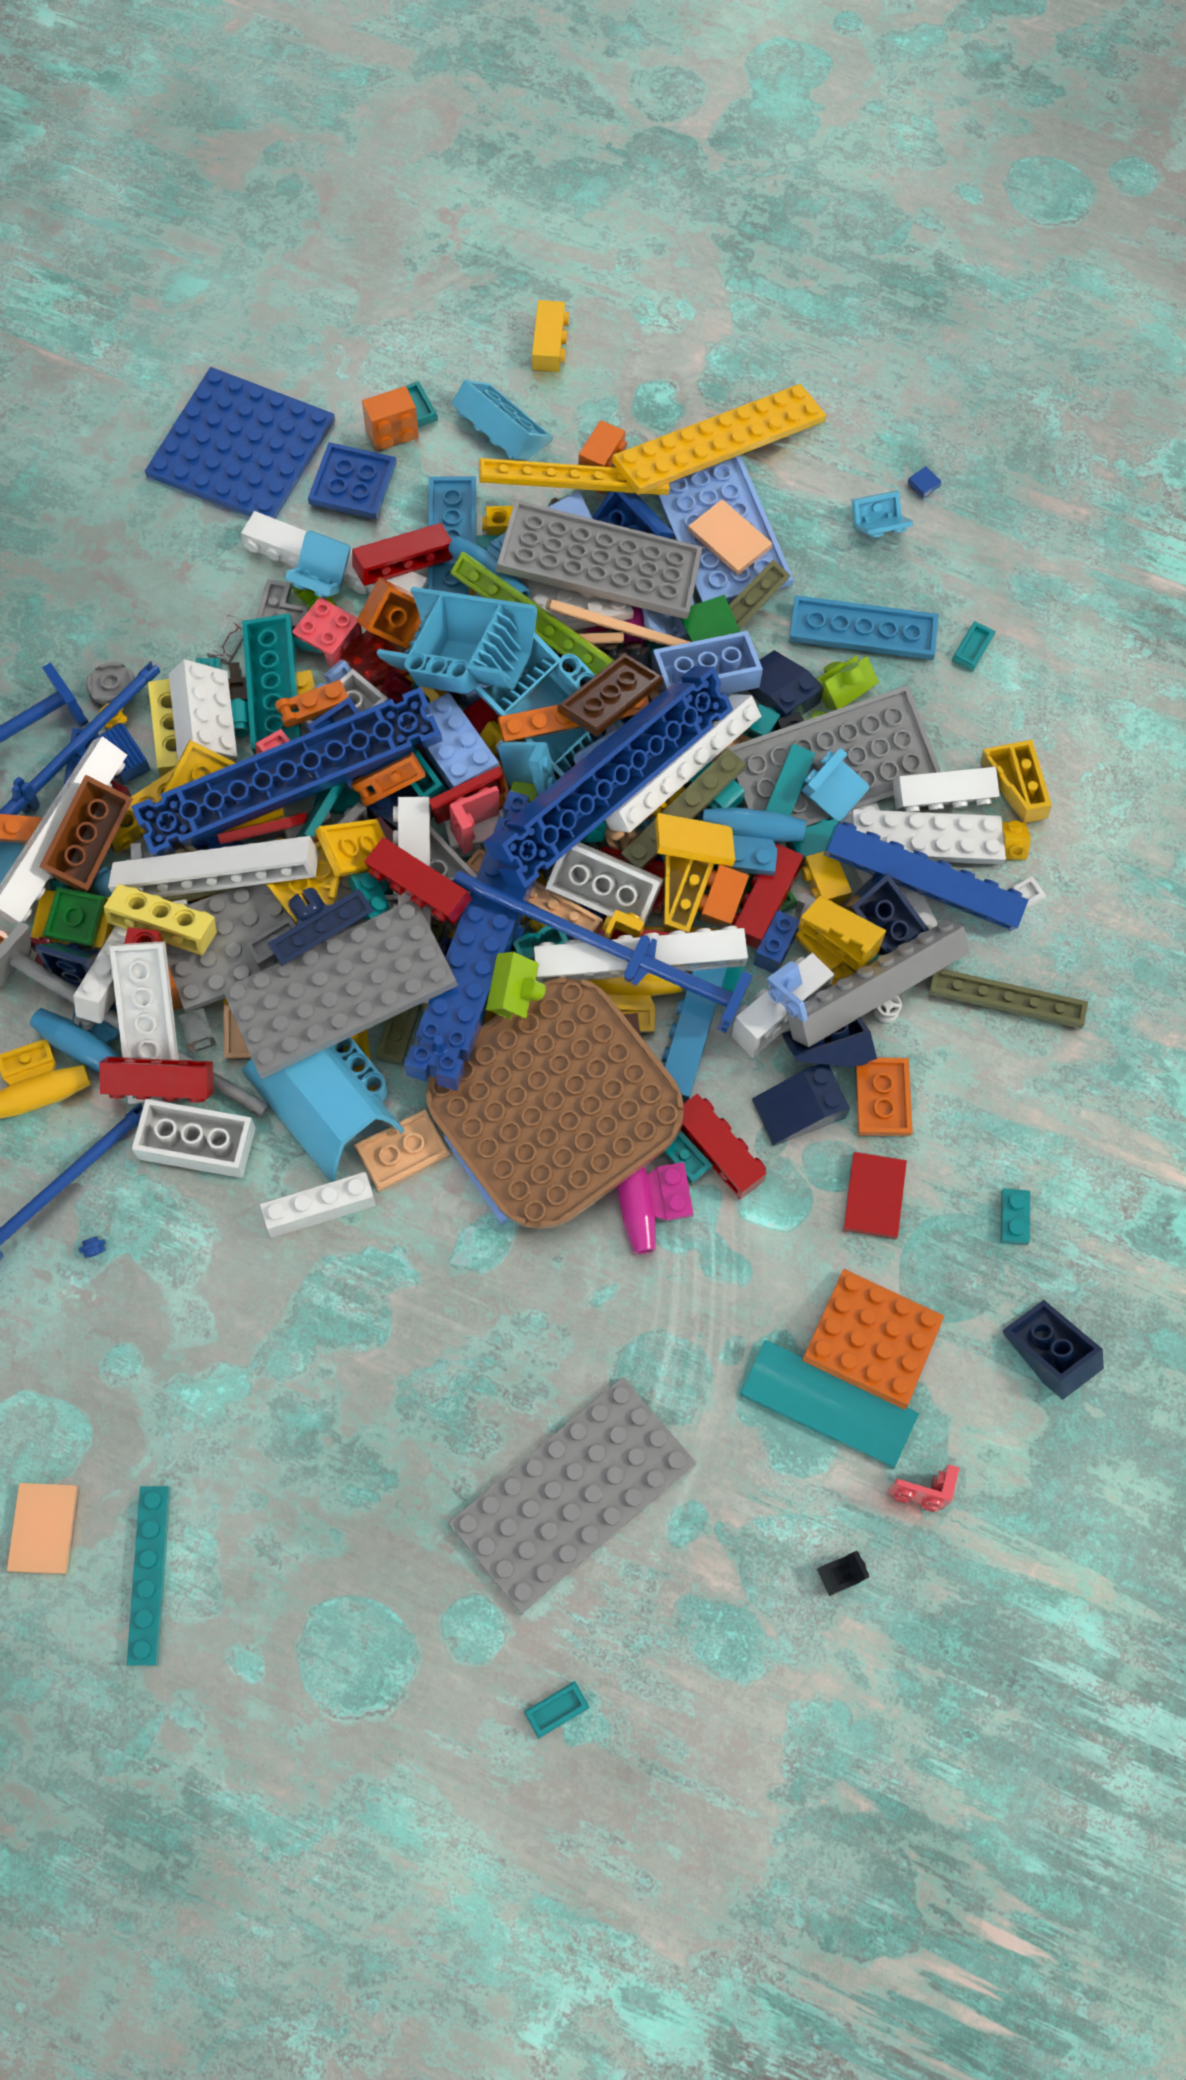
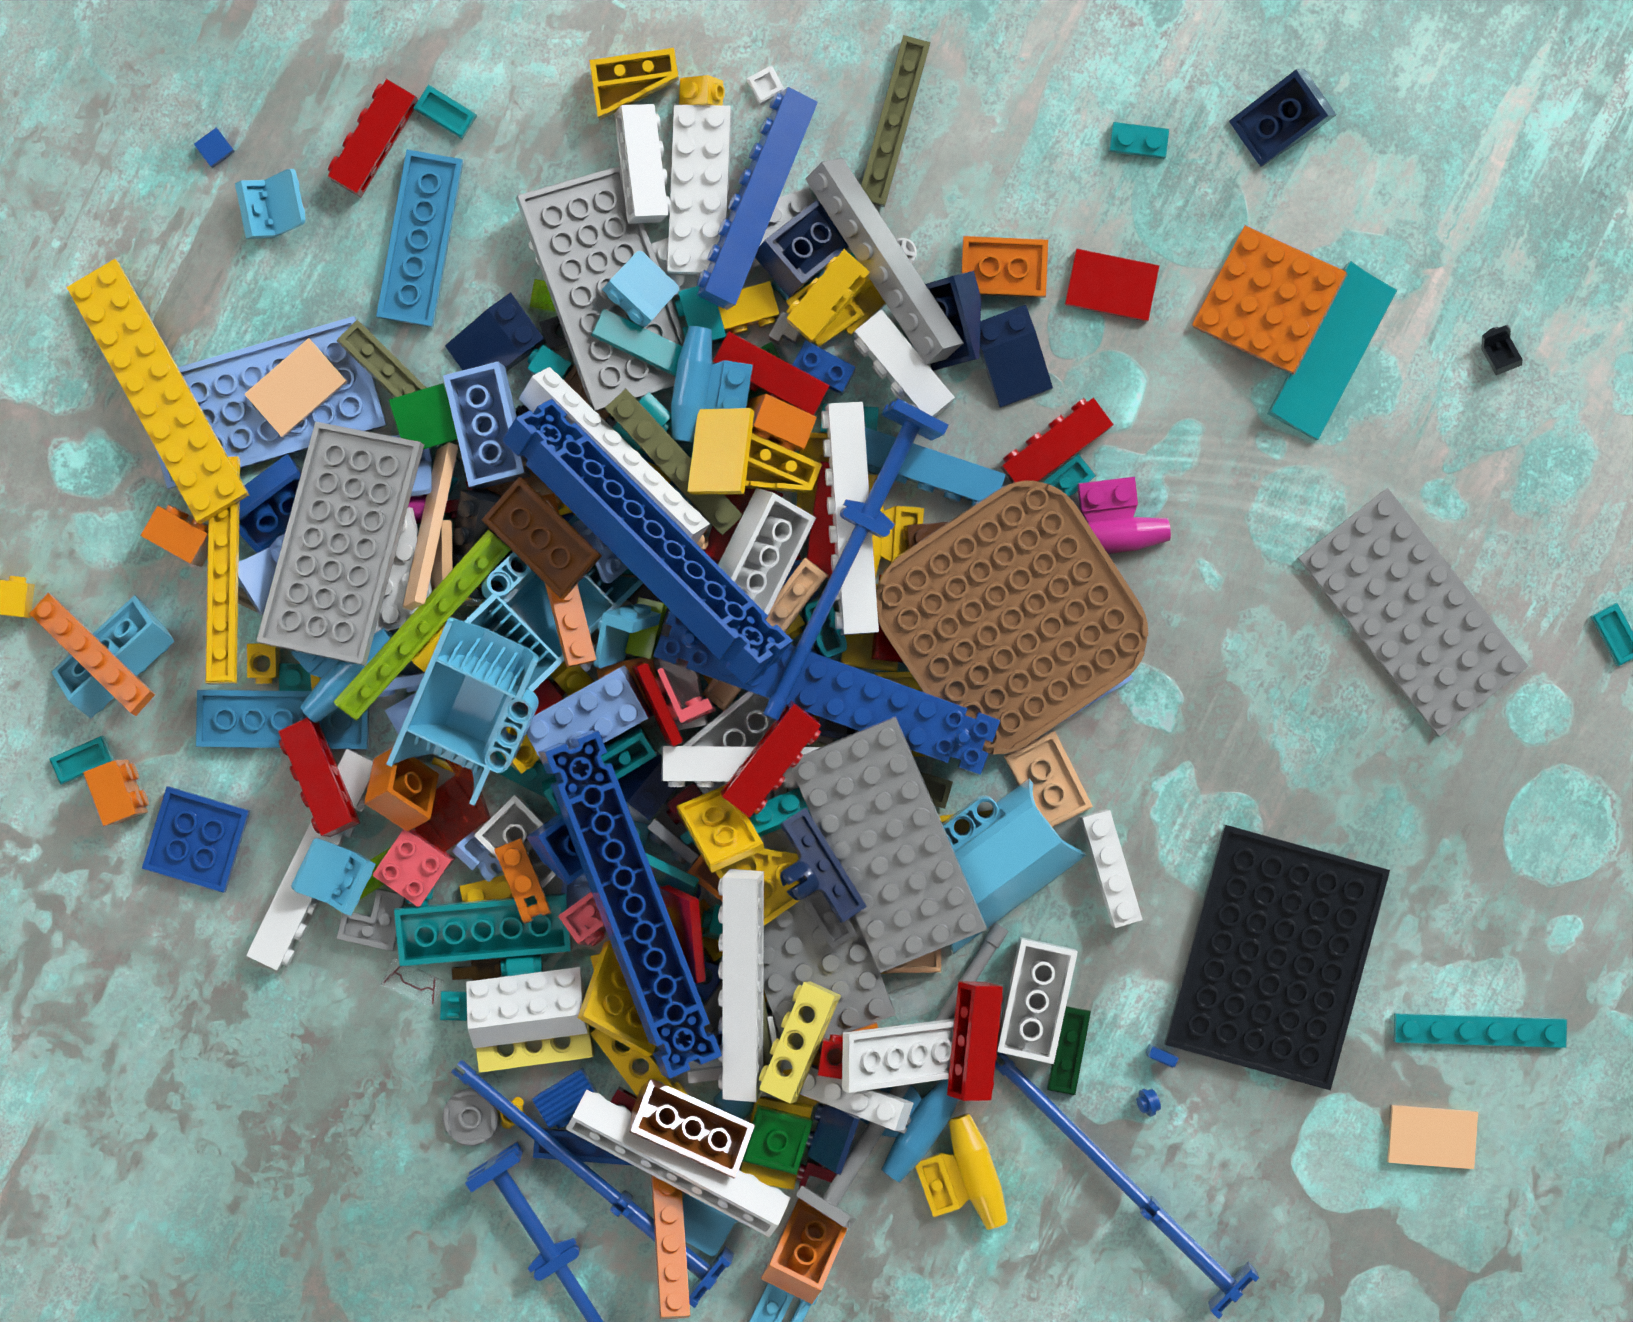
camera: 90 degrees left, 20 degrees up
blue plate [145,367,335,519] -> none
orange plate [351,752,426,806] -> none
dark red bracket [380,668,414,704] -> none
lime piece [486,952,546,1020] -> none
yellow bracket [602,910,645,939] -> none
light blue bracket [767,961,808,1023] -> none
lime piece [817,655,879,710] -> none
coral bracket [887,1464,960,1512] -> none
none -> orange plate [29,593,155,716]
none -> red brick [328,79,418,198]
none -> dark green tile [1047,1006,1091,1095]
none -> blue tile [1146,1044,1179,1068]
none -> black plate [1164,824,1390,1091]

